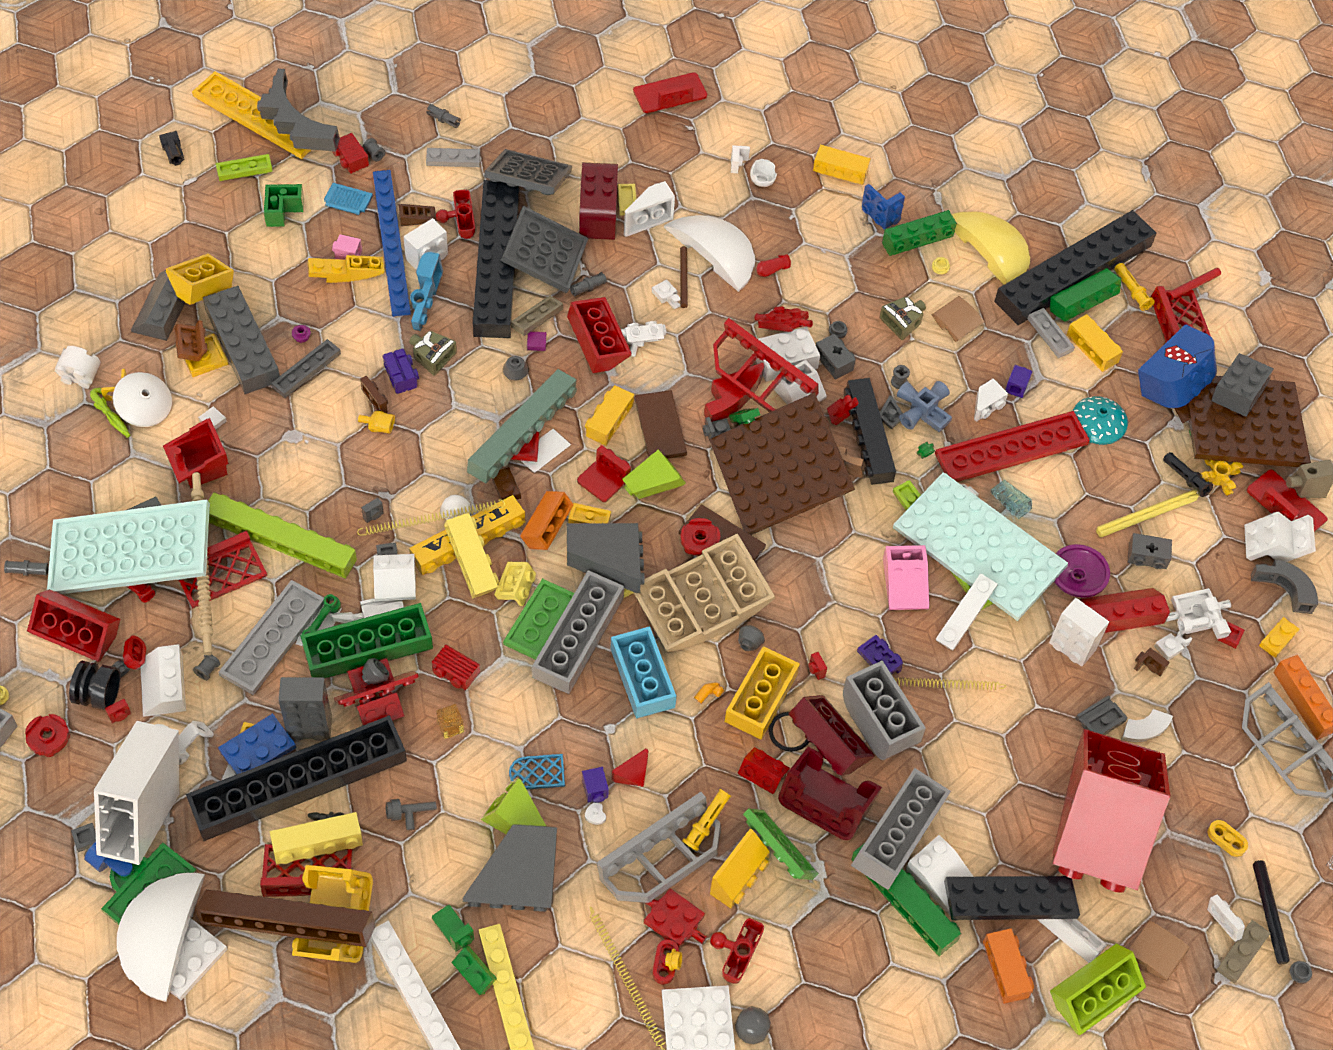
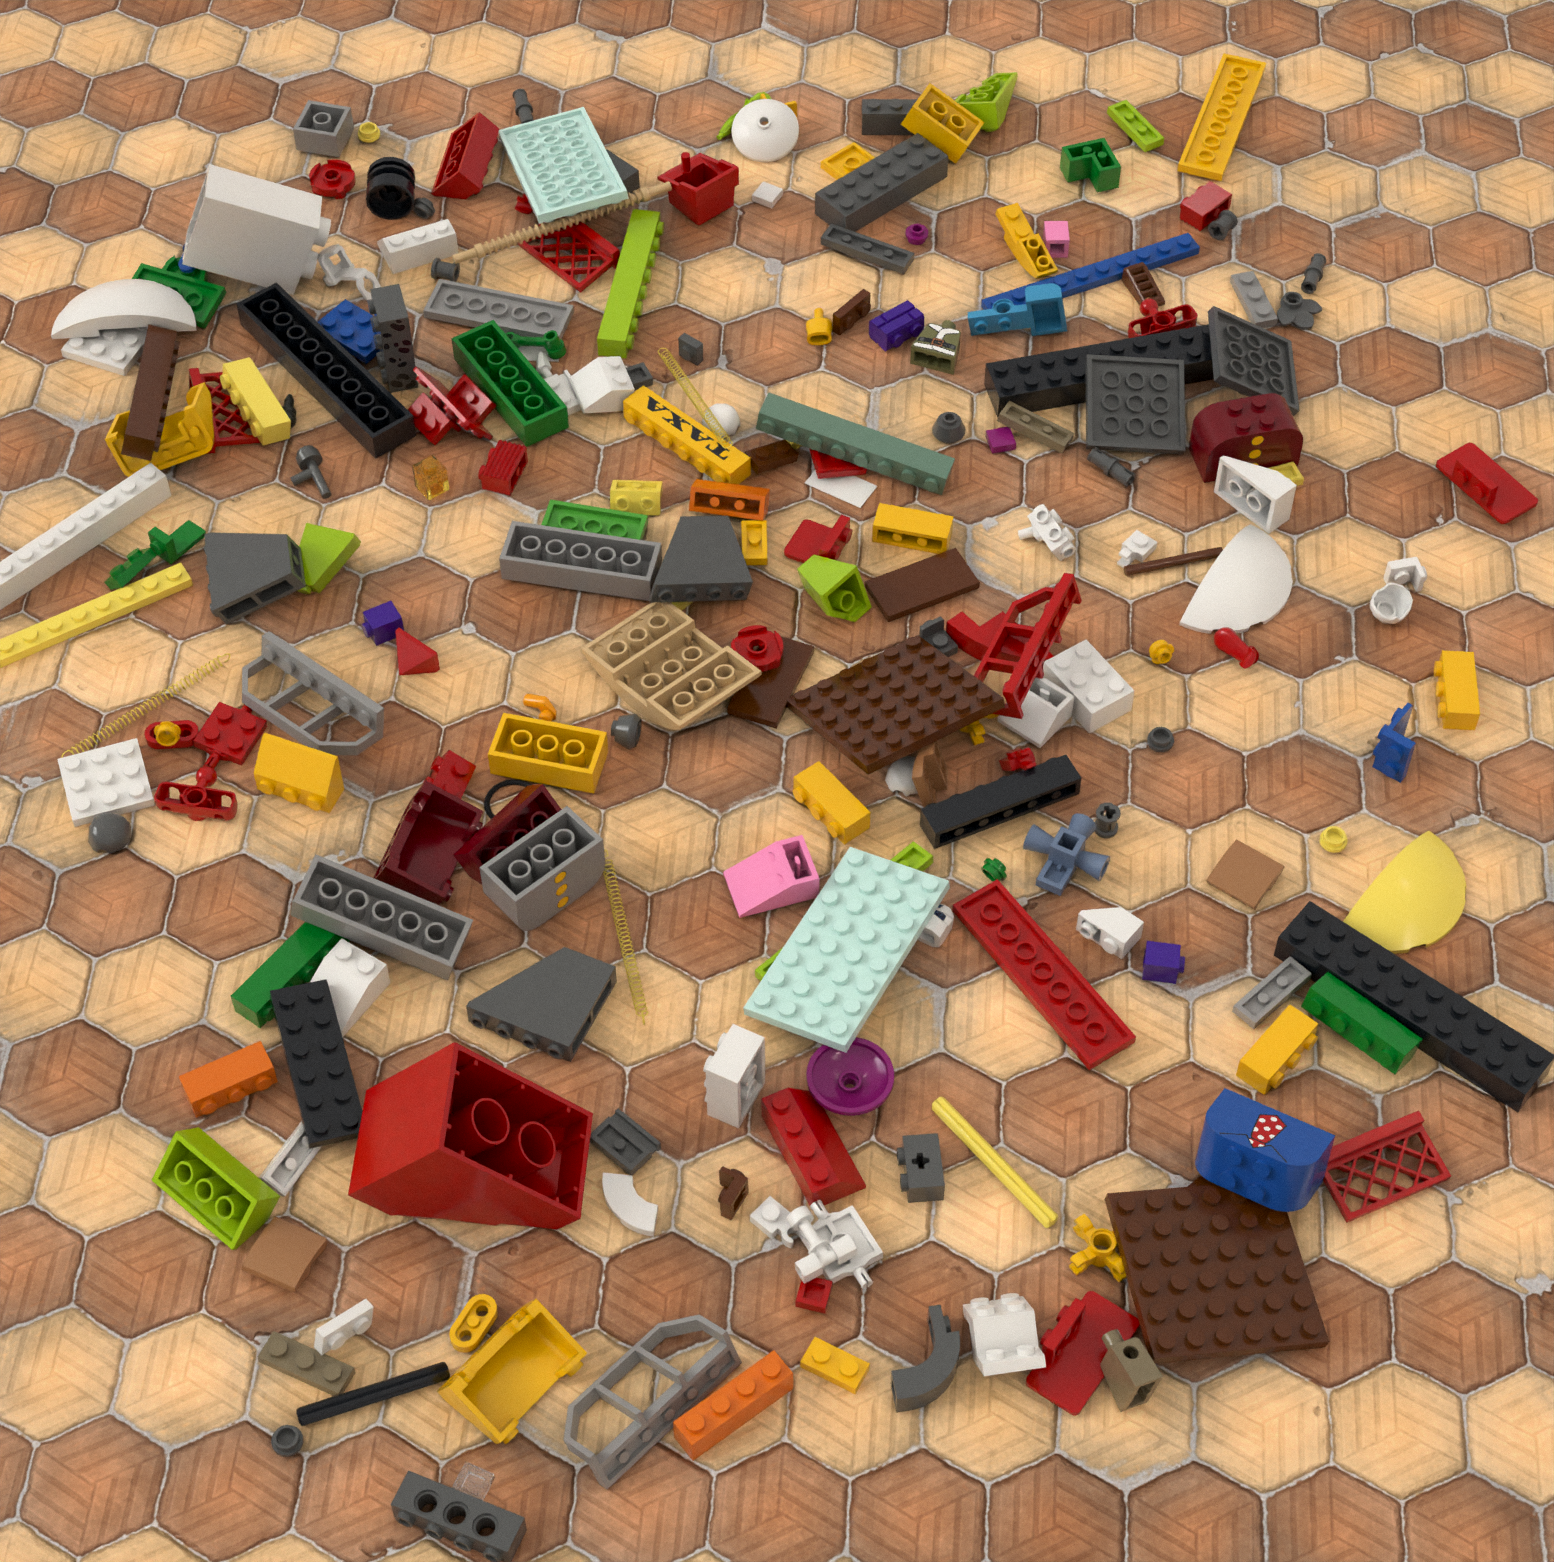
camera: 80 degrees right, 5 degrees down
white brick [55,346,101,389] -> none
red plate [105,699,131,723] -> none
red plate [123,635,146,670] -> none
black piece [159,131,185,166] -> none
dark orange bracket [174,320,207,361] -> none
dark grey arch [257,68,340,152] -> none
dark azure window [324,183,373,215] -> none
dark grey cone [362,658,389,685] -> none
white brick [404,218,448,270] -> none
light yellow brick [444,513,499,599] -> none
dark azure window [509,754,565,789] -> none
red slope [567,297,632,373] -> none
white piece [585,803,606,825] -> none
medium azure brick [610,626,677,719] -> none
yellow pin [682,789,731,852] -> none
green plate [729,408,760,424] -> none
bright green plate [743,808,819,880] -> none
red plate [754,306,813,332] -> none
red plate [808,651,827,680] -> none
dark grey brick [816,334,856,380] -> none
dark purple bracket [857,635,903,675] -> none
olive torso [879,297,926,340] -> none
dark grey piece [880,395,903,429] -> none
green brick [882,210,957,256] -> none
white plate [936,573,998,651] -> none
clear light blue slope [990,480,1032,519] -> none
teal dish [1073,396,1128,445] -> none
yellow pin [1114,263,1155,311] -> none
black pin [1163,452,1213,497] -> none
red piece [1166,268,1221,301] -> none
dark grey brick [1212,353,1274,417] -> none
none -> yellow windscreen [437,1298,587,1444]
none -> dark grey slope [466,947,617,1062]
none -> yellow brick [793,761,871,845]
none -> lime wedge [955,72,1018,132]
none -> yellow plate [1149,640,1174,664]
none -> dark grey plate [1277,292,1322,329]

